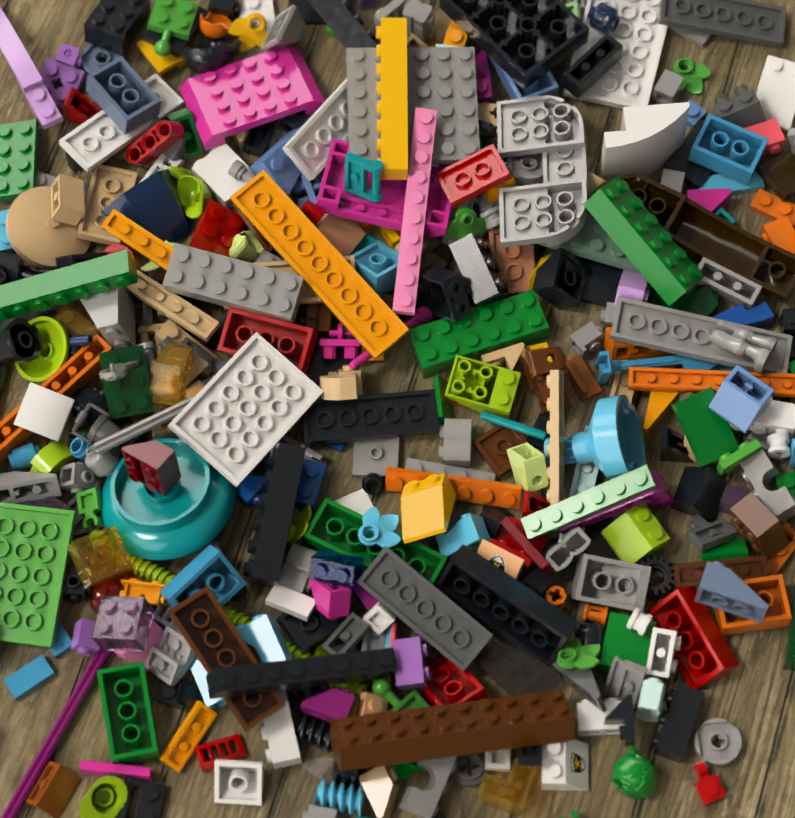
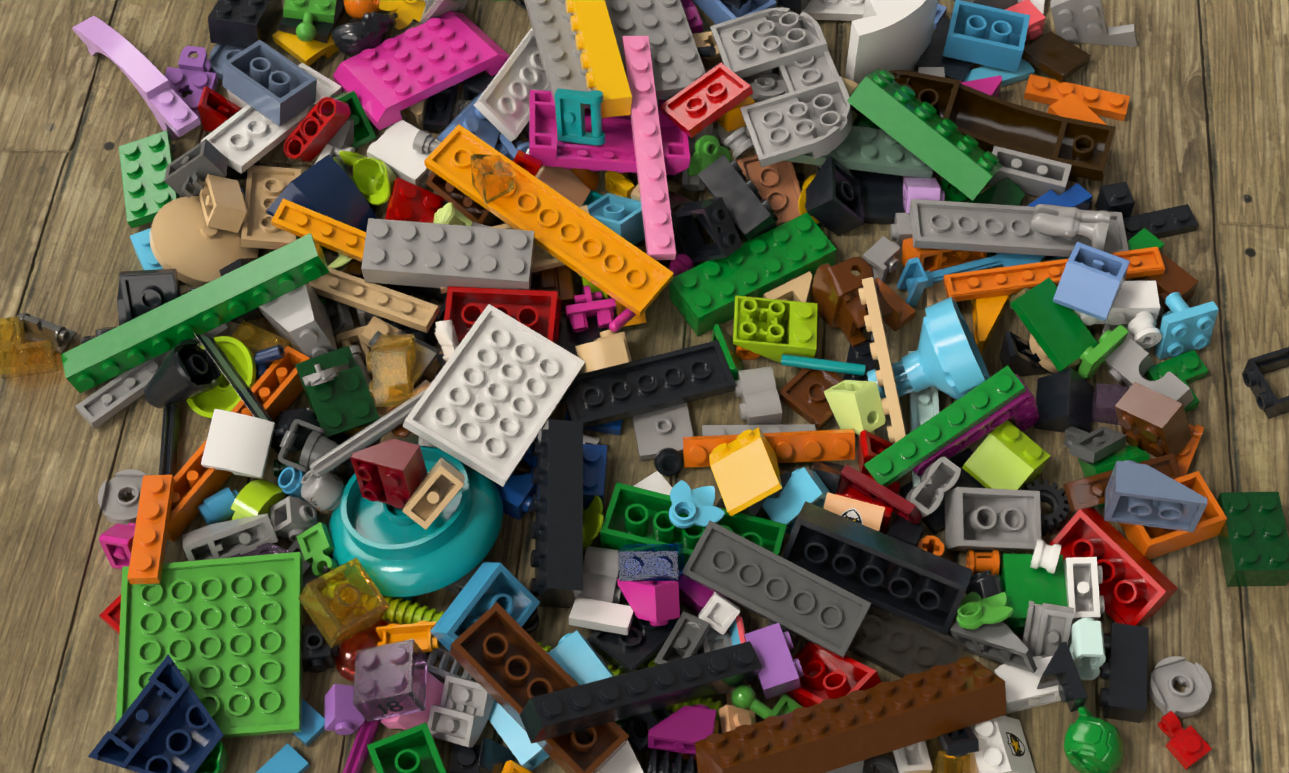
camera: 15 degrees left, 10 degrees down
none -> dark grey brick [164,139,228,198]
none -> sticker [195,334,274,422]
none -> tan slope [402,458,465,530]
none -> white arm [434,320,459,362]
none -> clear yellow slope [470,154,516,204]

